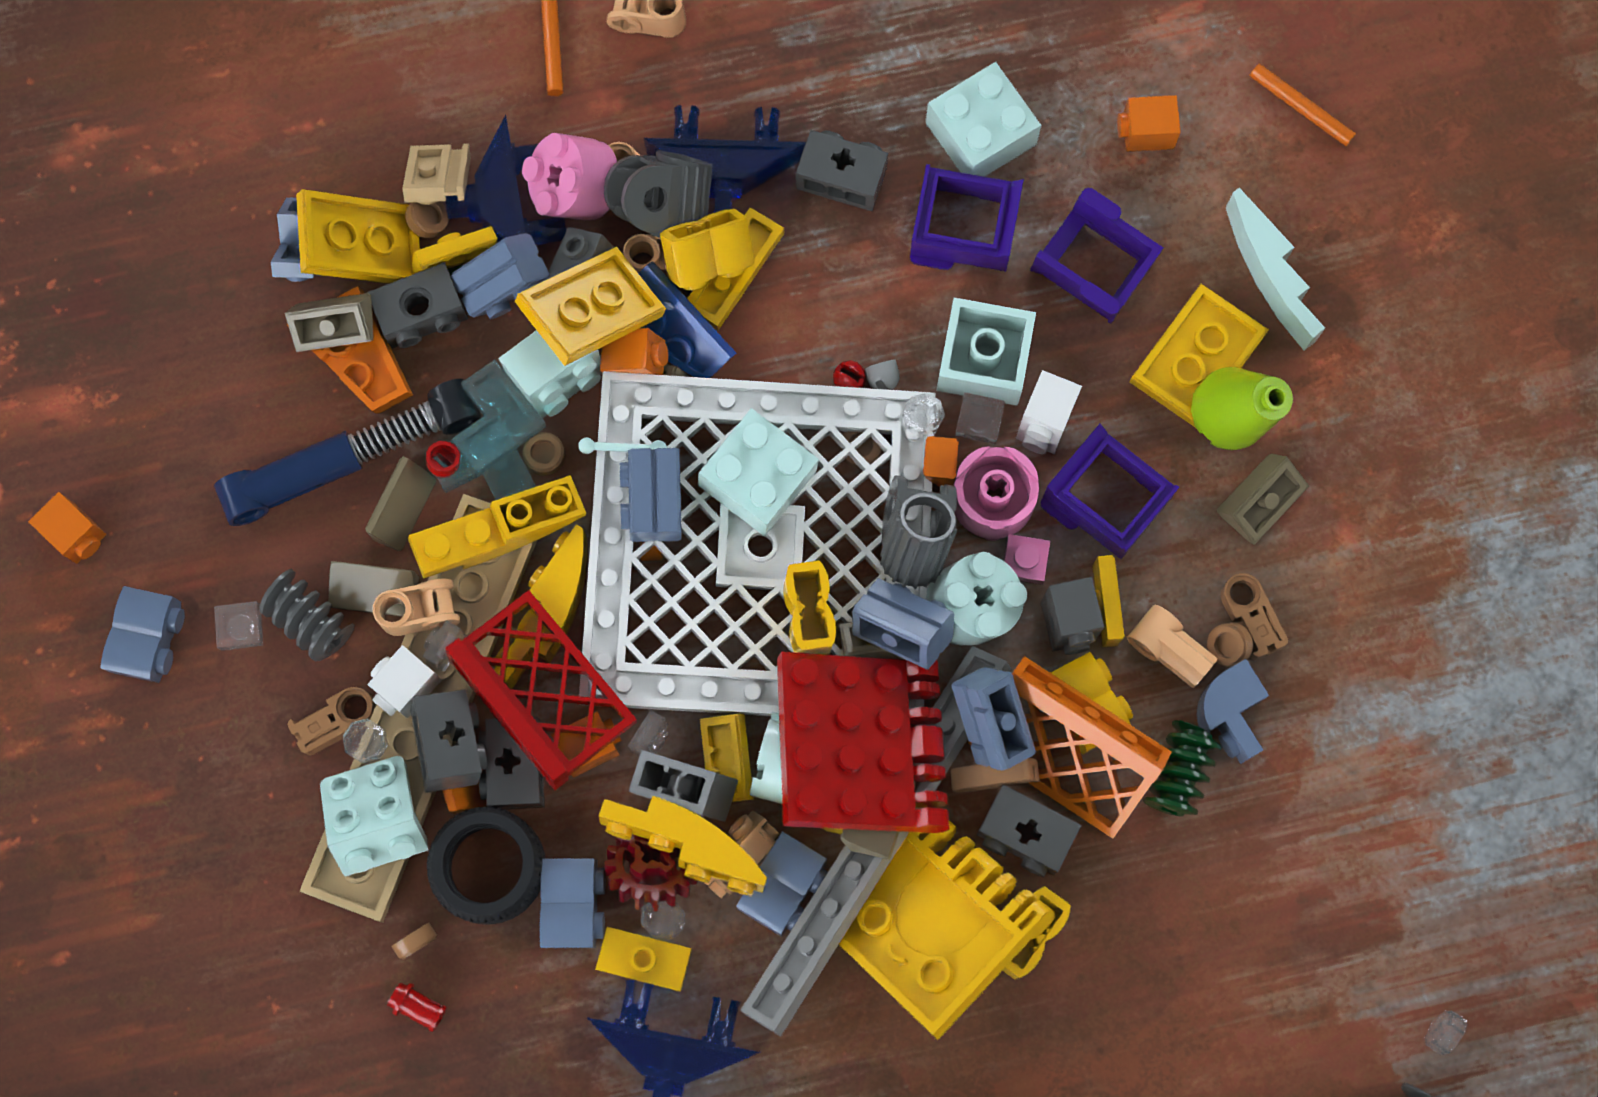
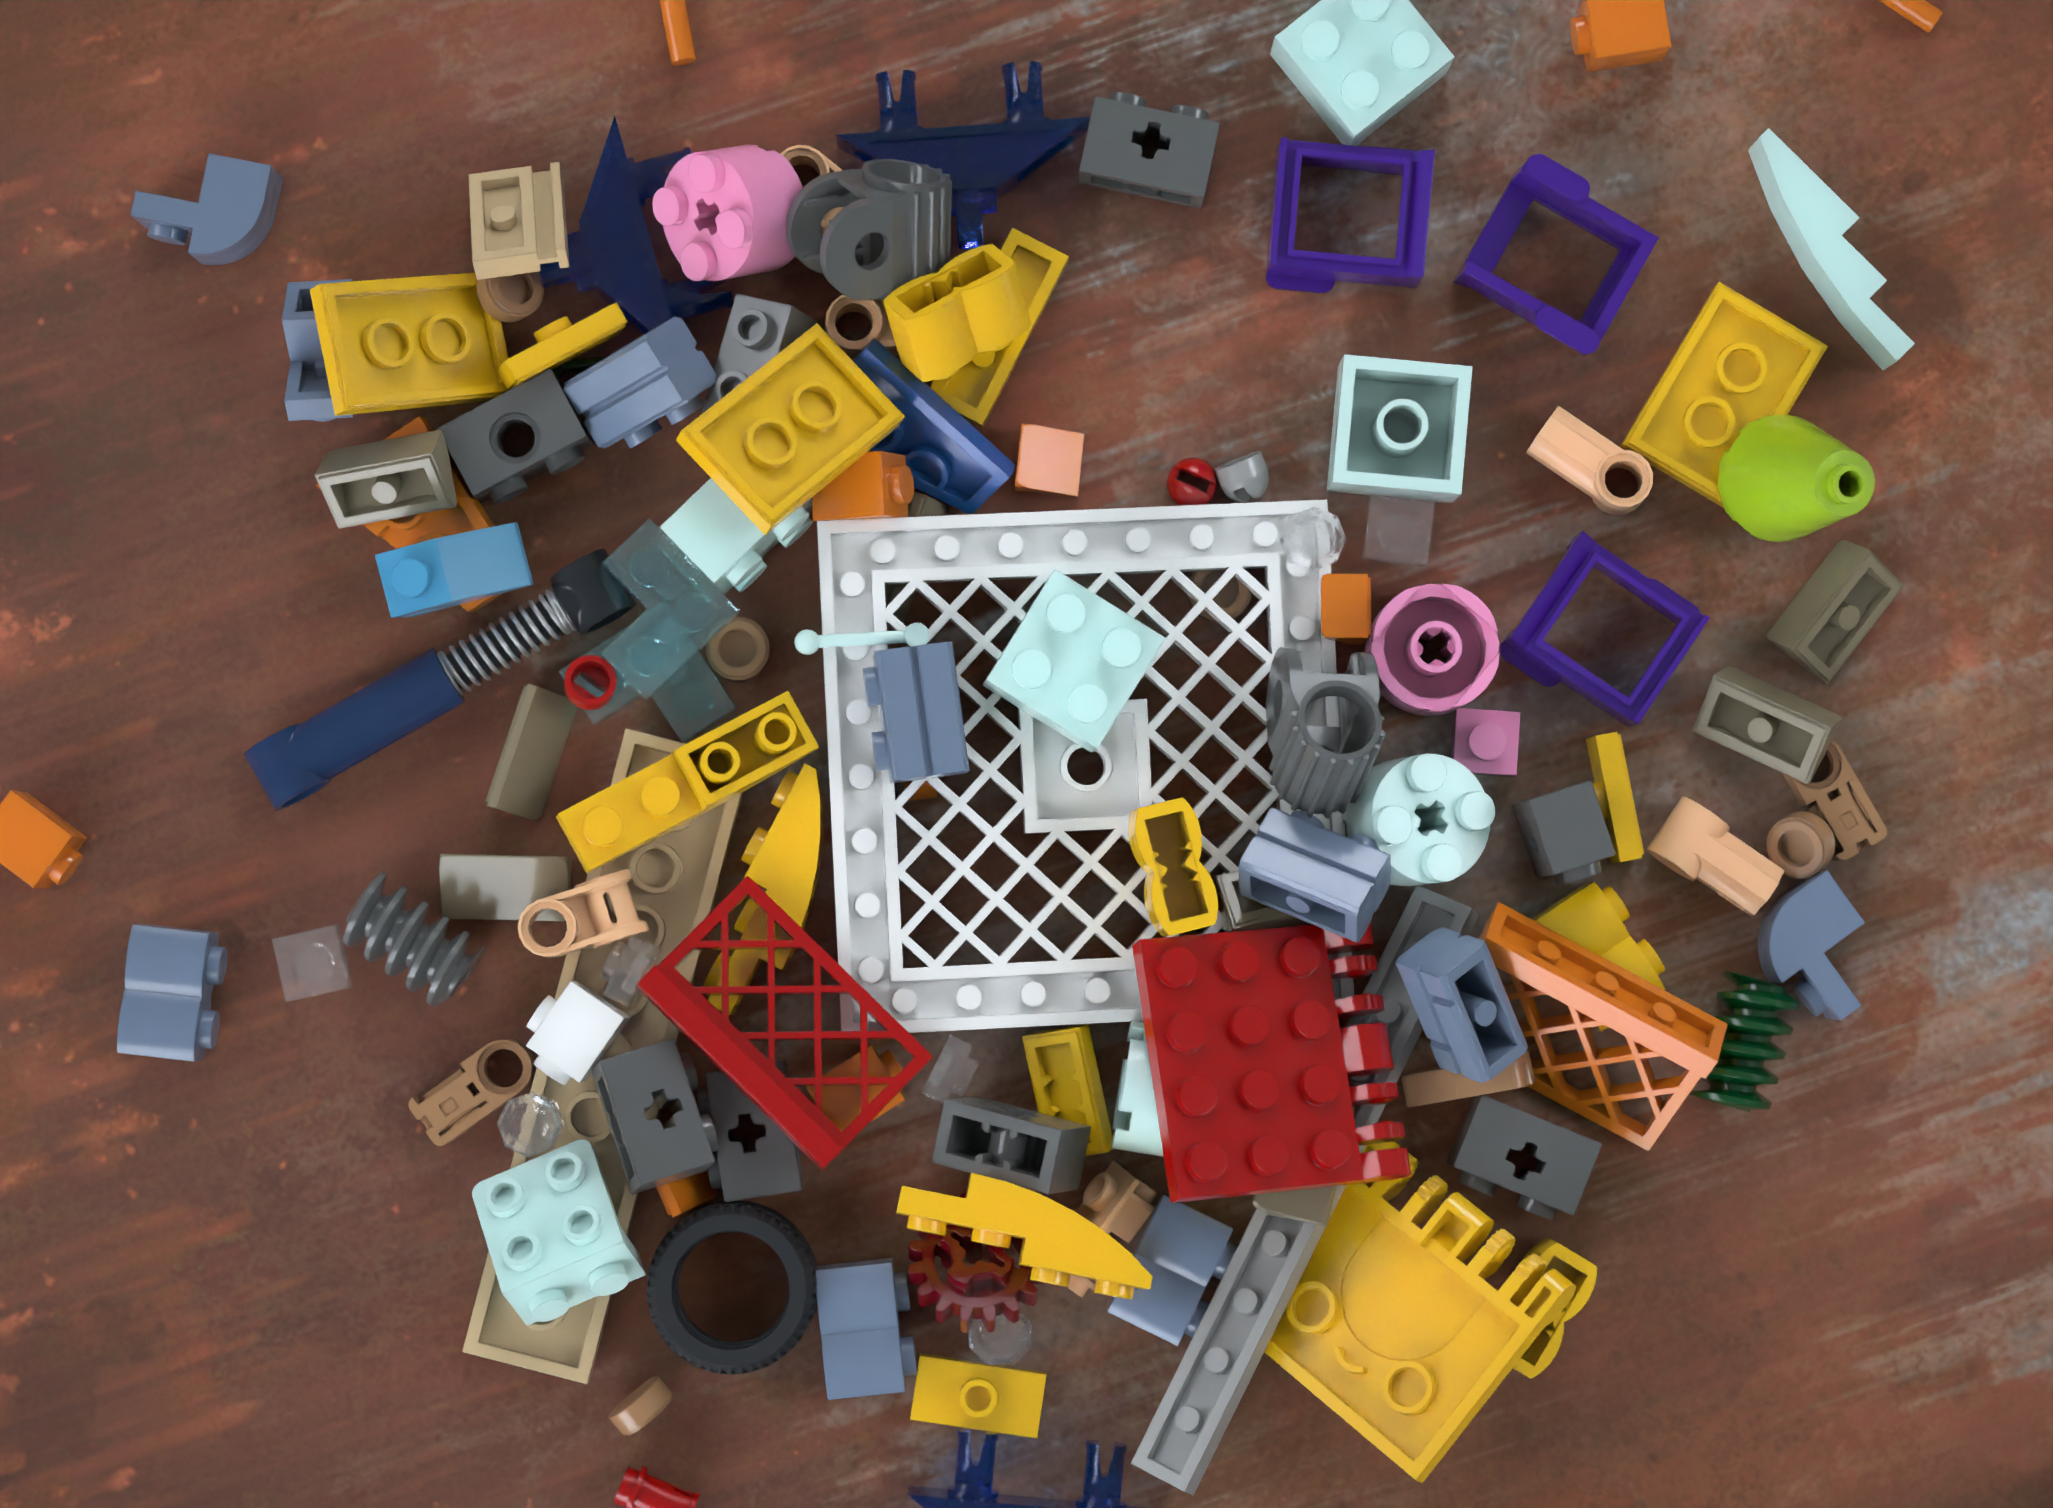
camera: 10 degrees left, 10 degrees up
white brick [1016,370,1082,454] -> none
none -> sand blue brick [130,153,283,265]
none -> dark azure slope [375,522,534,618]
none -> slope [1015,423,1084,498]
none -> light nougat piece [1526,406,1653,515]
none -> dark tan slope [1692,666,1842,784]

